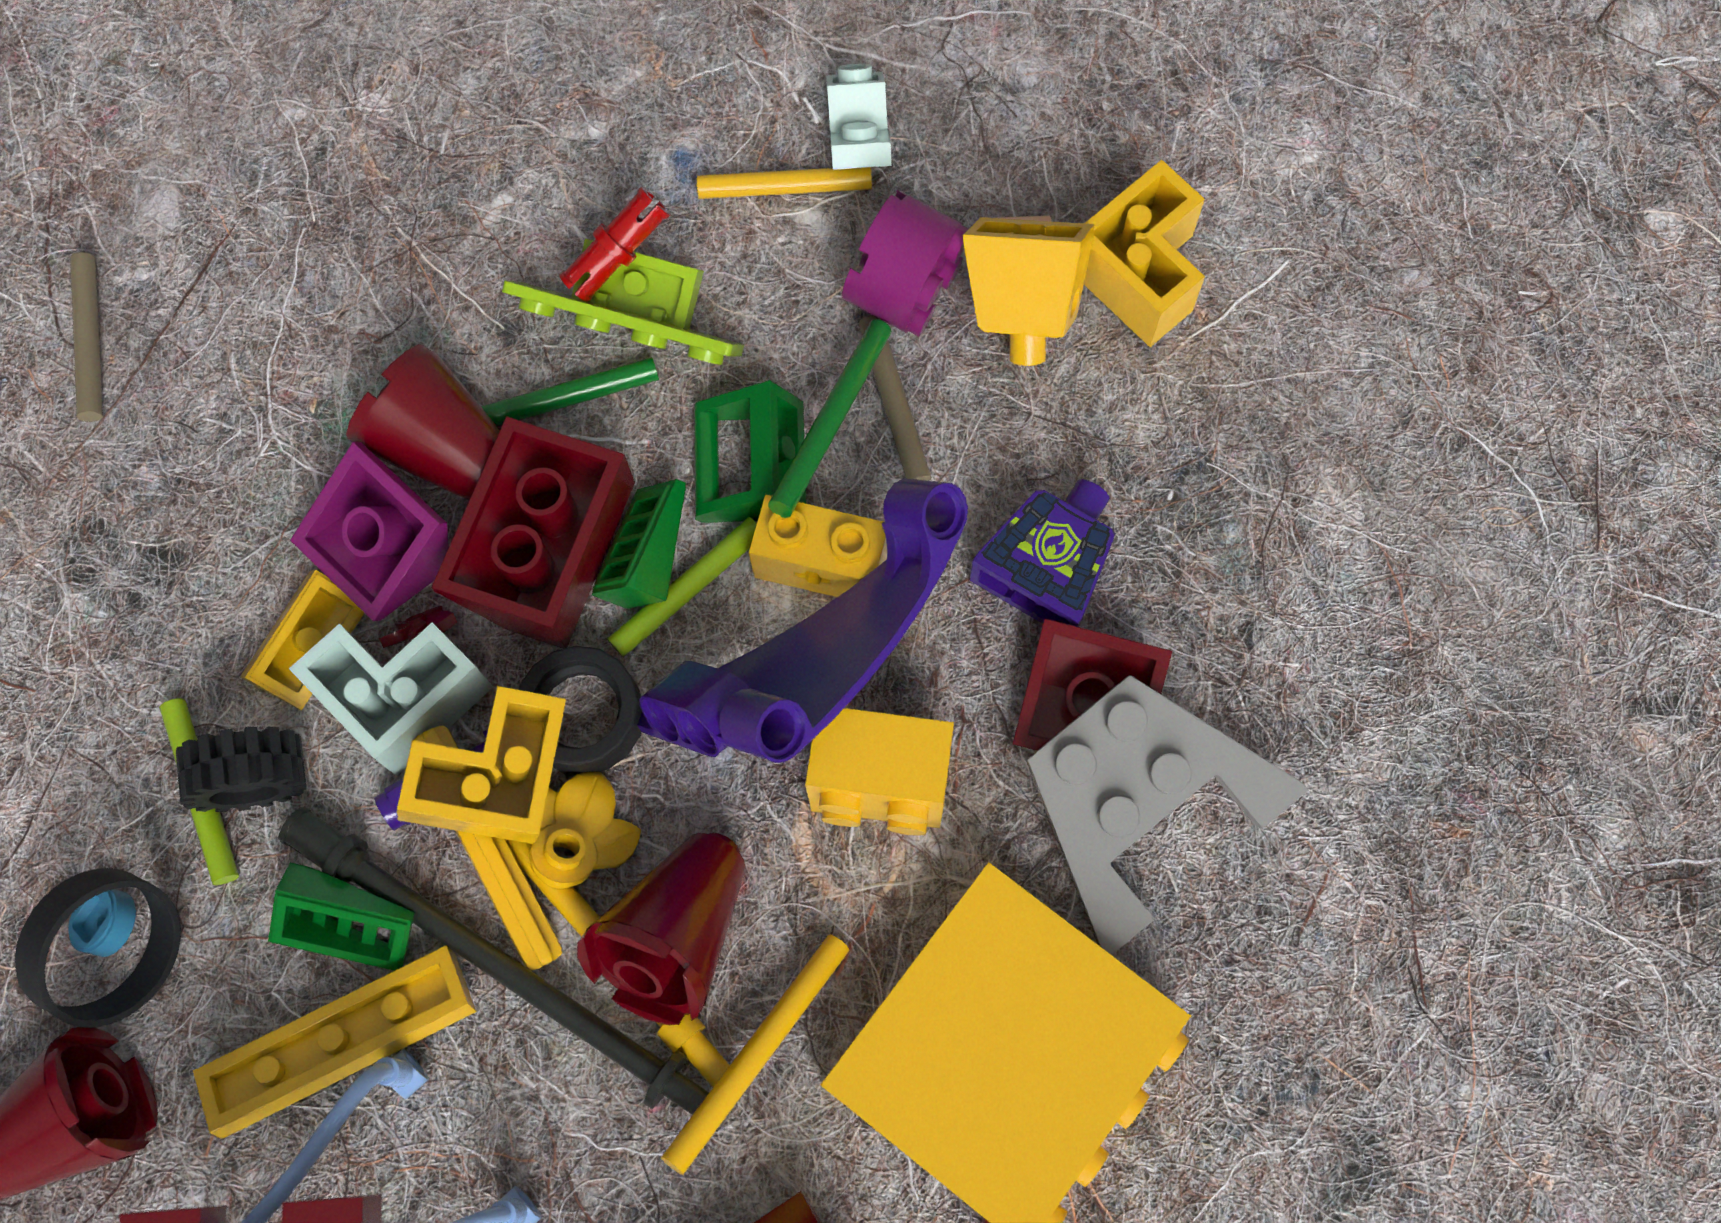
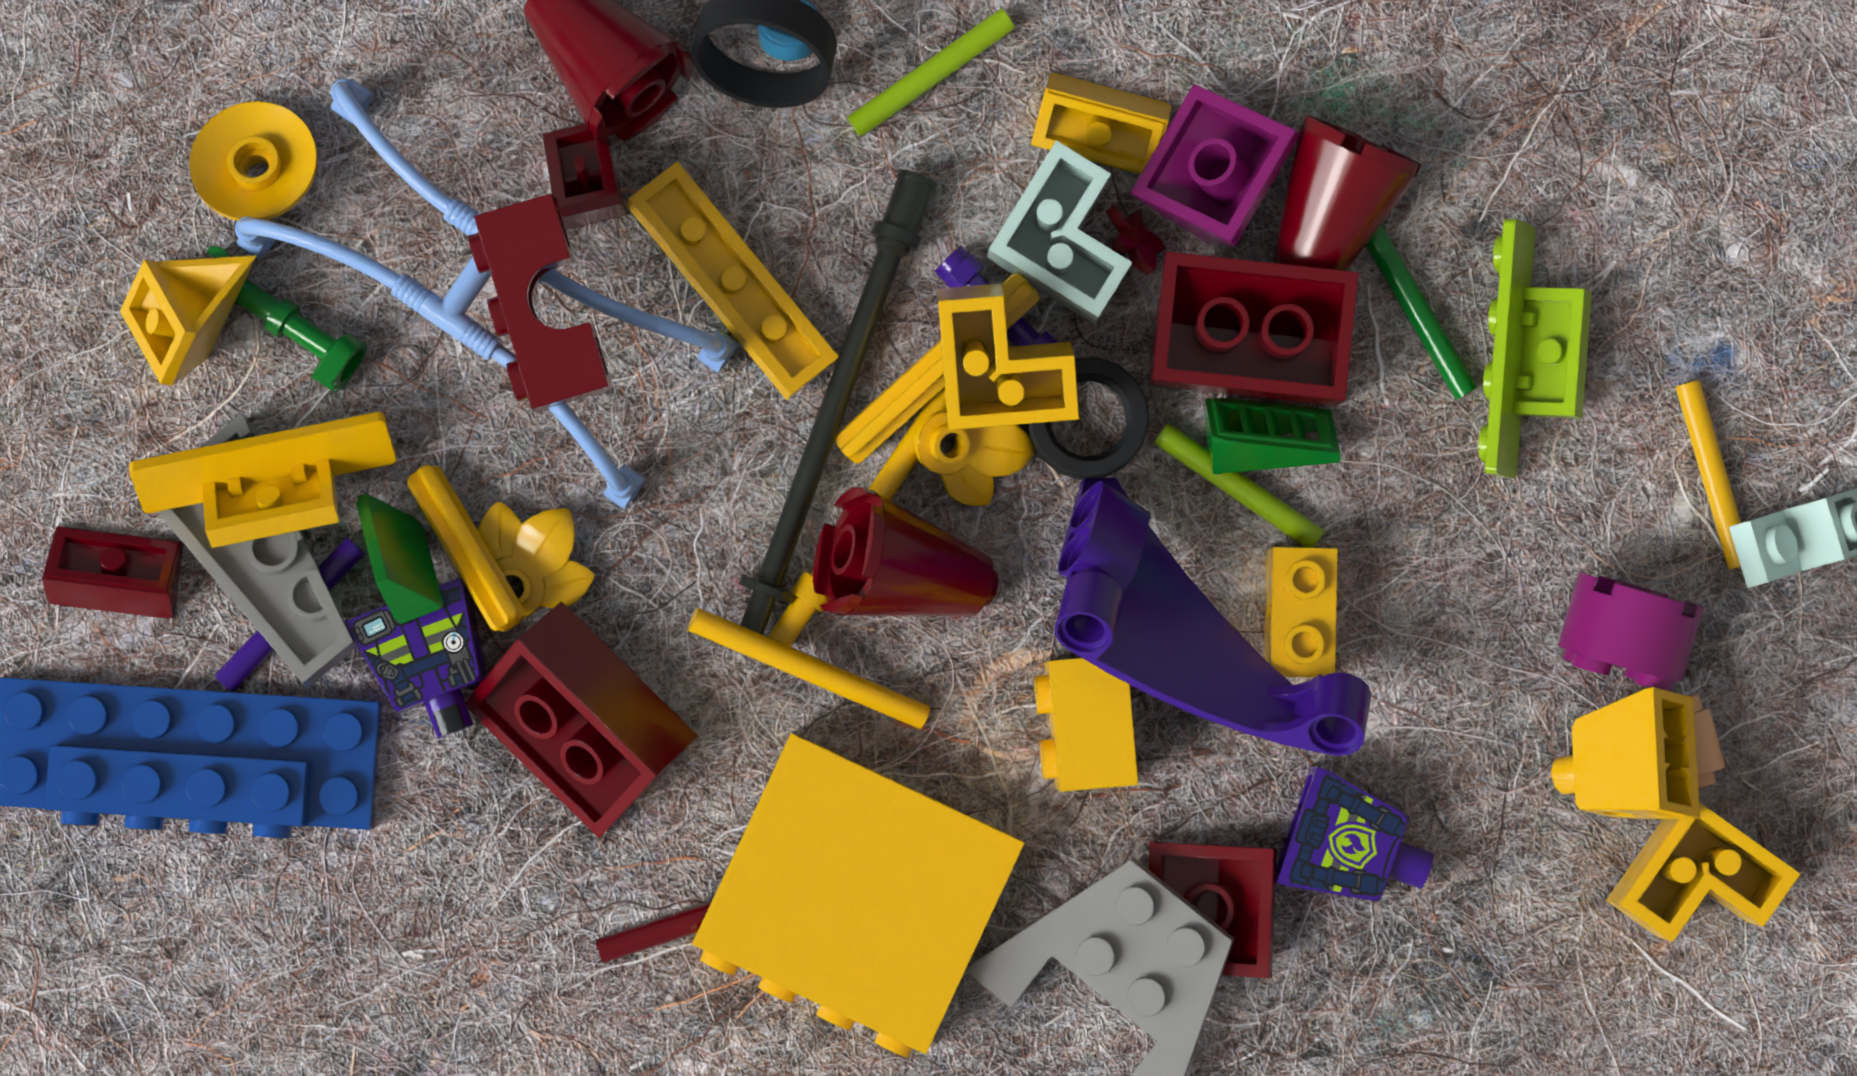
camera: 70 degrees right, 15 degrees up
black tyre [176,727,307,812] -> none
green slope [268,862,415,971] -> none
red pin [559,186,671,303] -> none
green tile [694,380,806,523] -> none
green bar [768,319,892,518] -> none
dark tan bar [858,315,932,481] -> none
none -> dark red slope [542,124,627,230]

